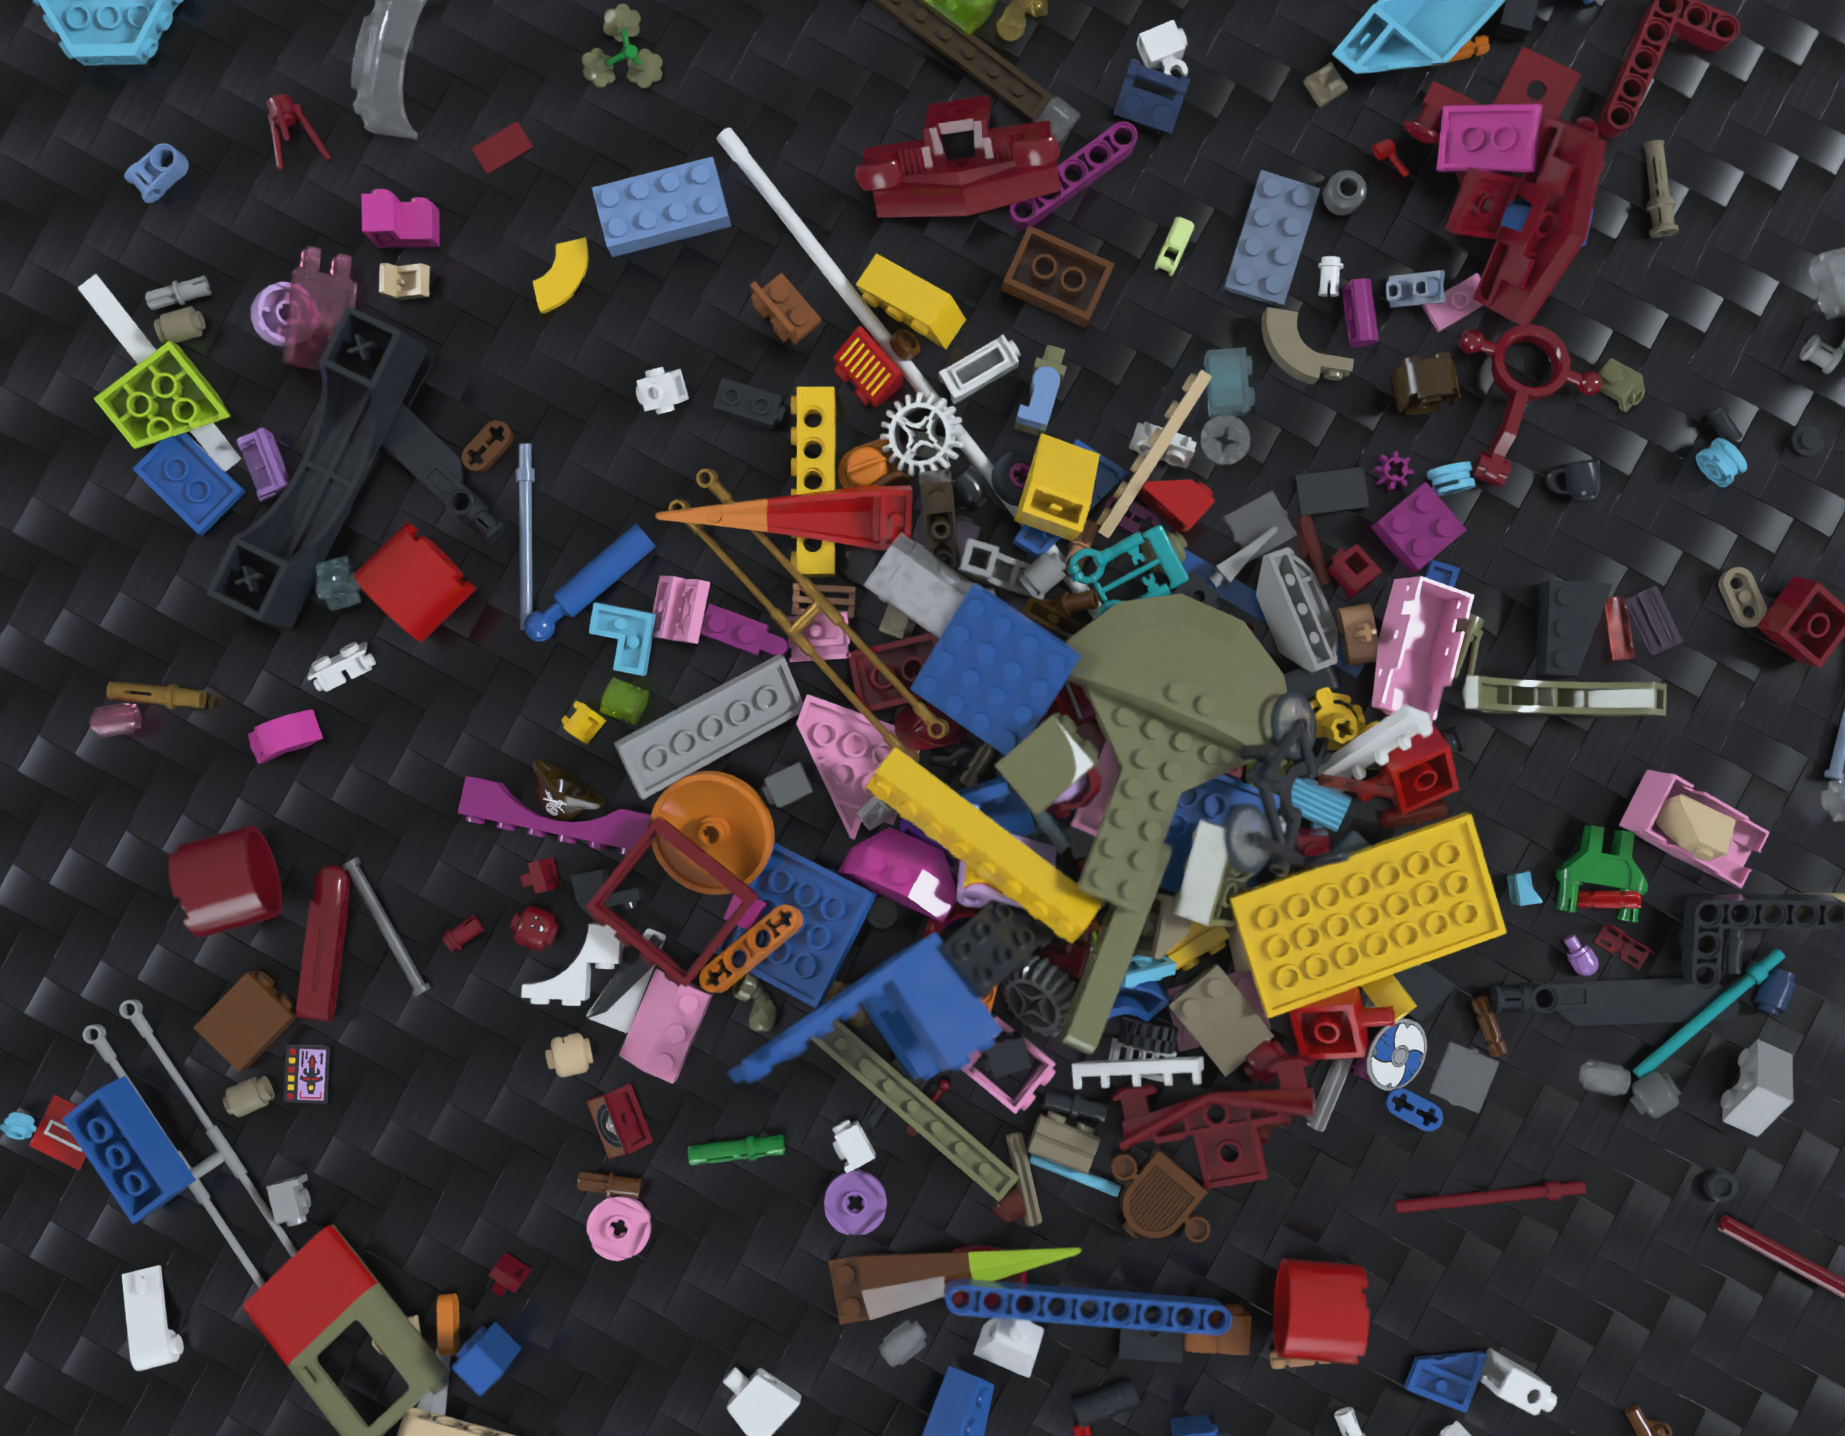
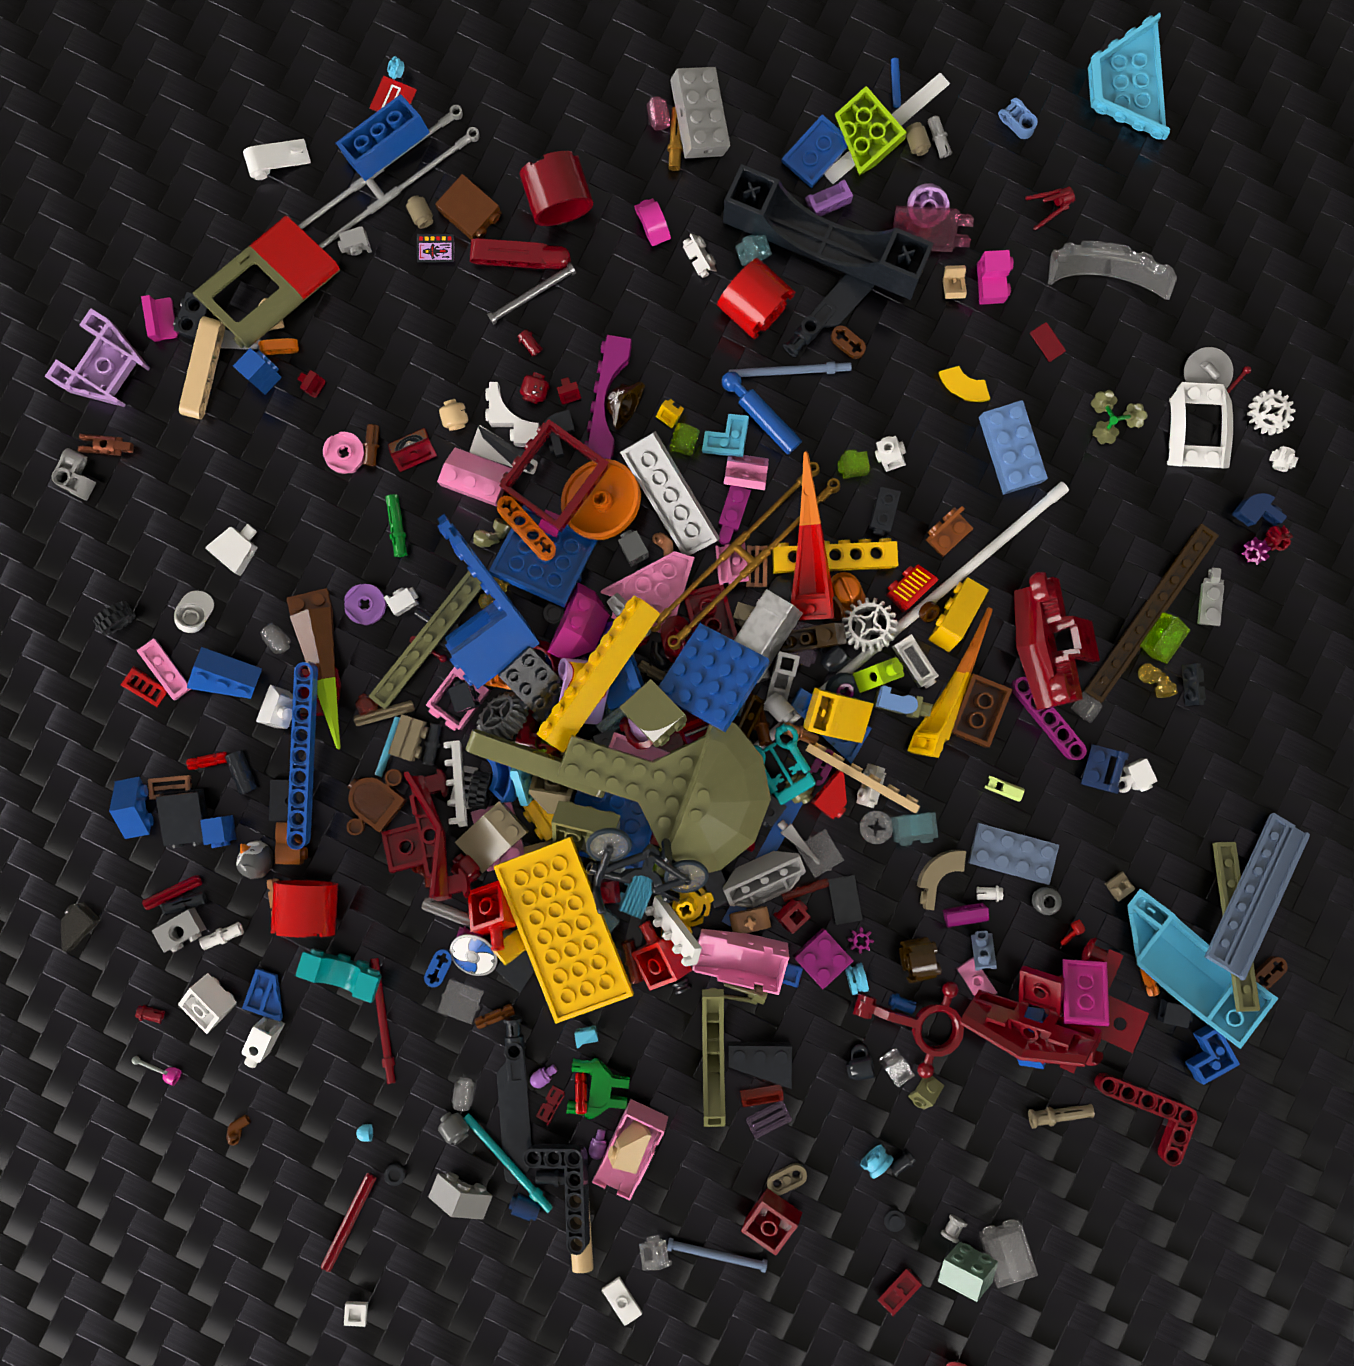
camera: 90 degrees right, 0 degrees up
clear red piece [1318,774,1395,799] -> none
none -> dark grey piece [236,841,274,879]
none -> teal brick [295,948,381,1003]
none -> medium azure hinge [356,1124,373,1142]
none -> medium lavender cylinder [589,1129,607,1160]
none -> nougat arm [652,532,674,557]
none -> light grey brick [670,67,730,158]
none -> clear neon green brick [838,450,870,479]
none -> lime torso [853,657,904,693]
none -> clear bracket [879,1048,915,1087]
none -> blue pin [888,993,916,1015]
none -> blue piece [891,58,901,108]
none -> yellow plate [907,607,993,758]

